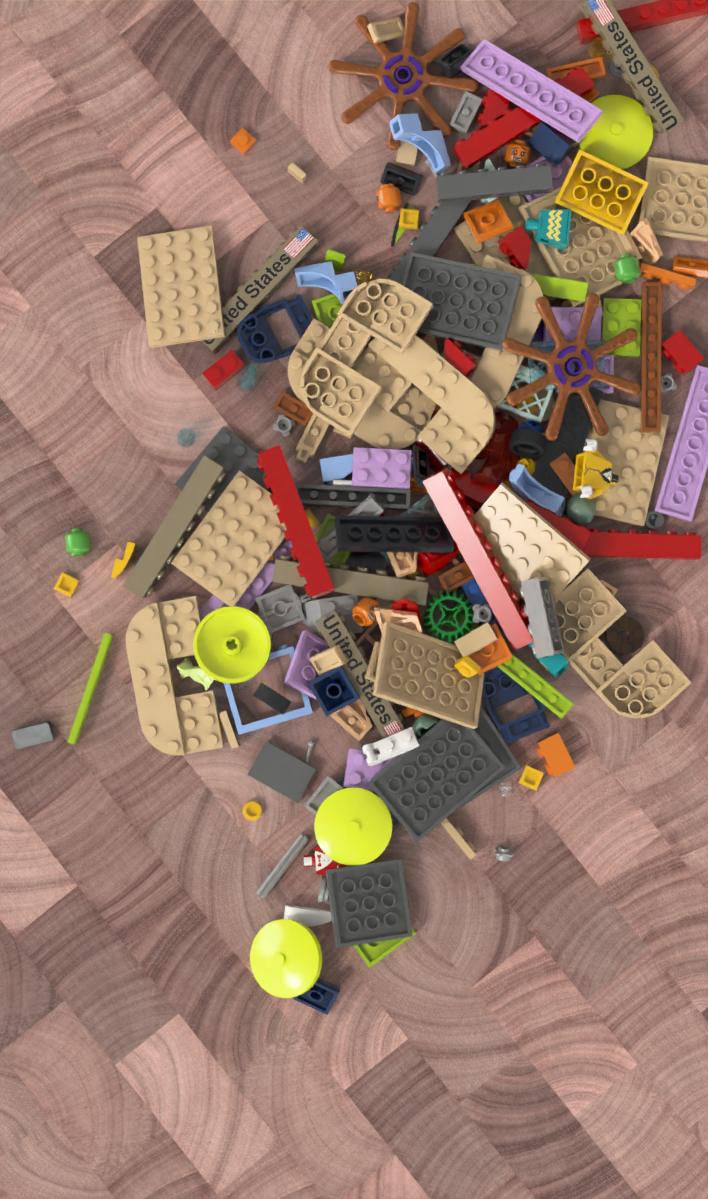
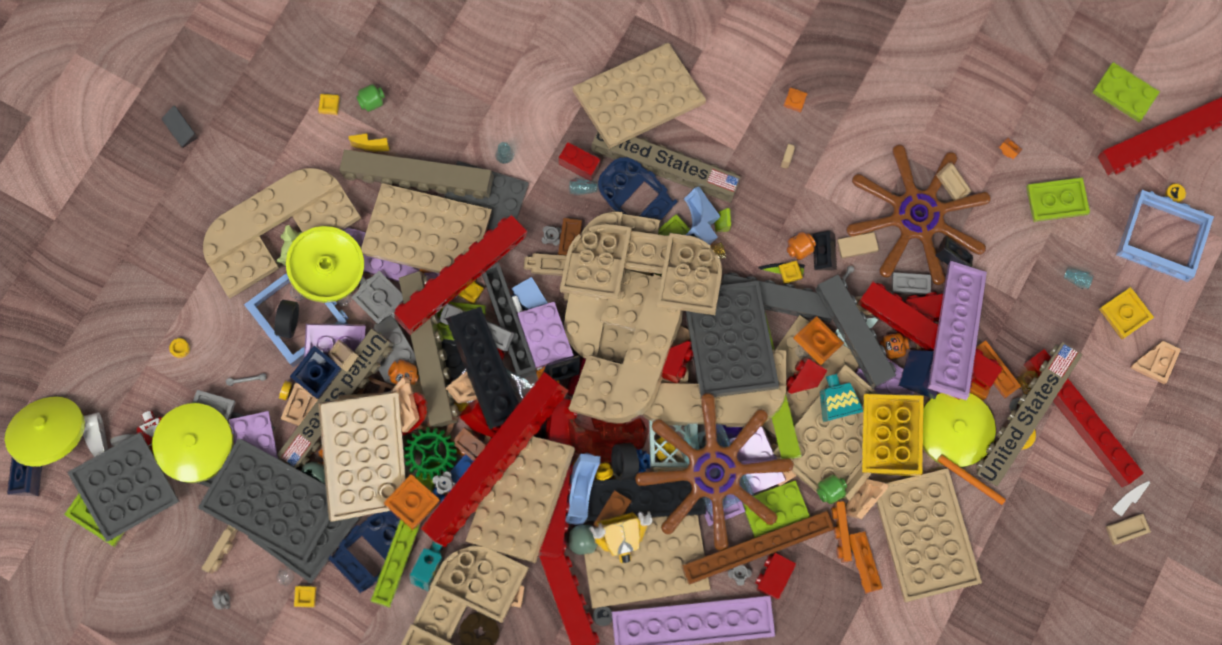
camera: 65 degrees right, 10 degrees down
lime tile [67,633,114,744] -> none
tan tile [219,711,240,749] -> none
dark grey tile [248,741,317,803] -> none
light grey axle [256,833,309,899] -> none
white plate [362,727,419,766] -> none
light blue arch [389,113,451,174] -> none
tan tile [454,622,498,657] -> none
yellow plate [454,655,481,678] -> none
light grey slope [520,577,564,658] -> none
orange brick [535,733,575,777] -> none
none -> yellow tile [279,380,293,401]
none -> orange bar [937,454,1006,505]

